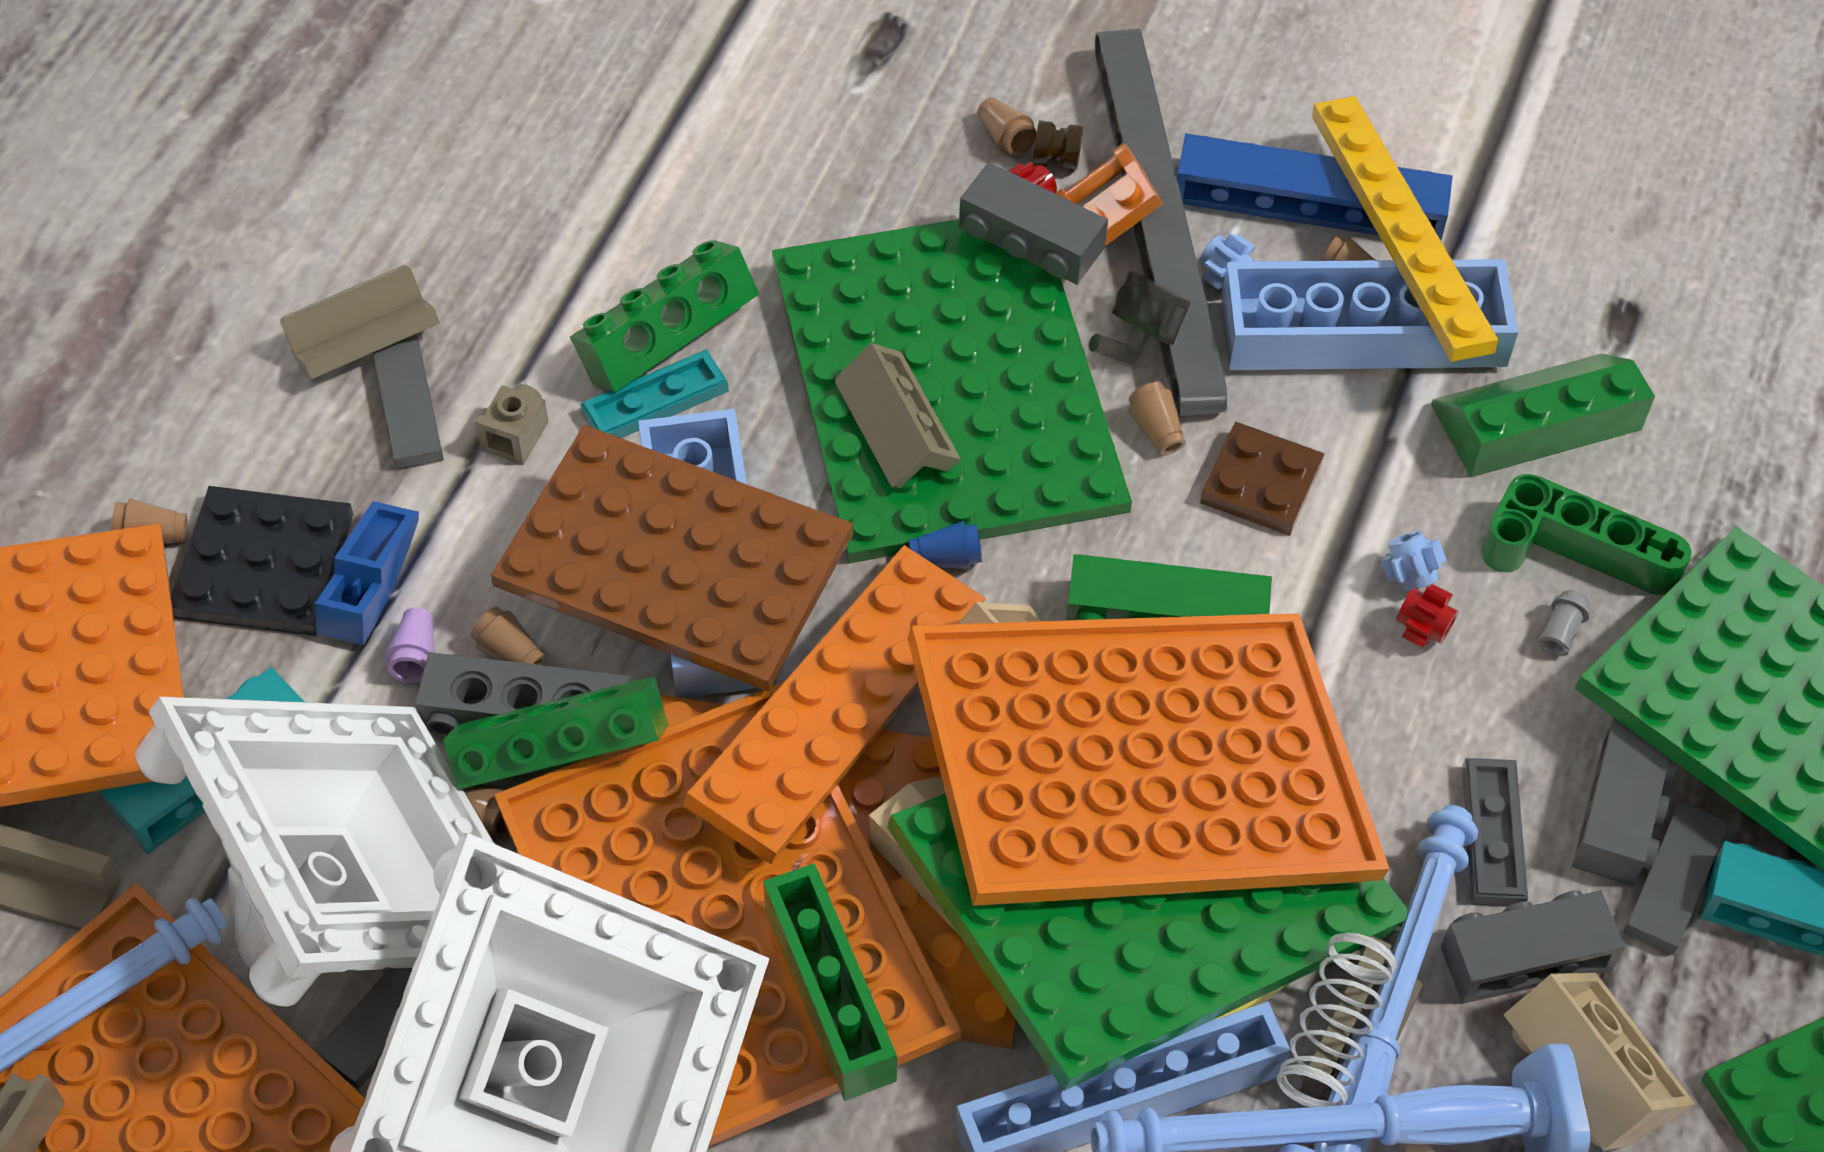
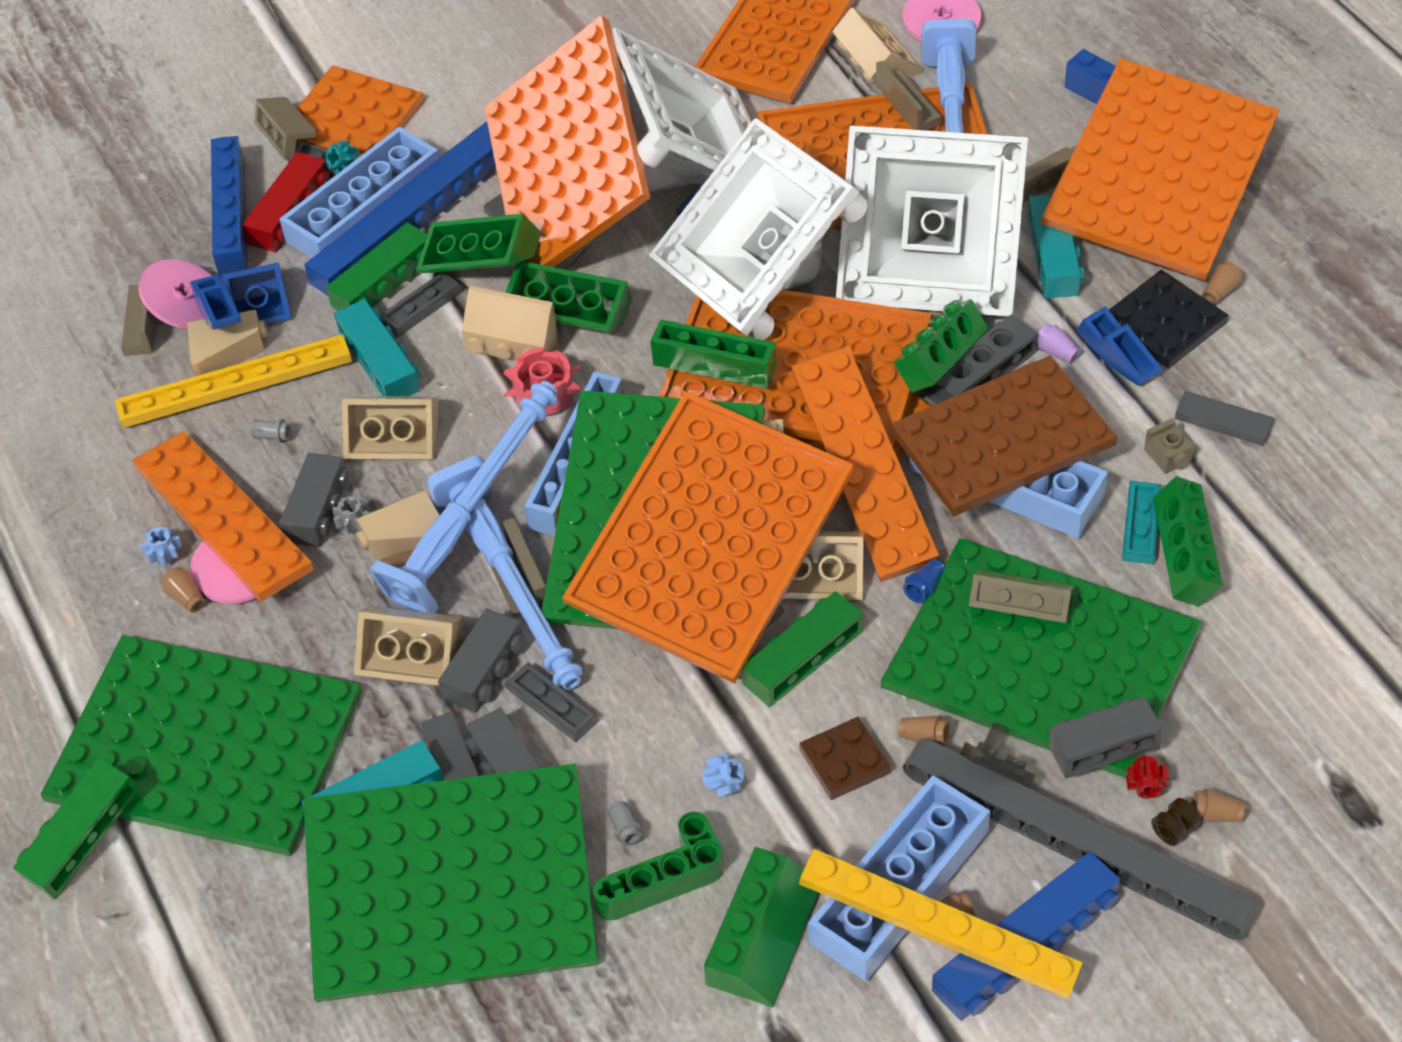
camera: 135 degrees right, 5 degrees down
dark tan panel [280,265,440,379] -> none
orange plate [1055,143,1163,246] -> none
light blue gear [1200,233,1257,290] -> none
white piece [1277,932,1397,1107] -> none
red gear [1396,584,1459,648] -> none

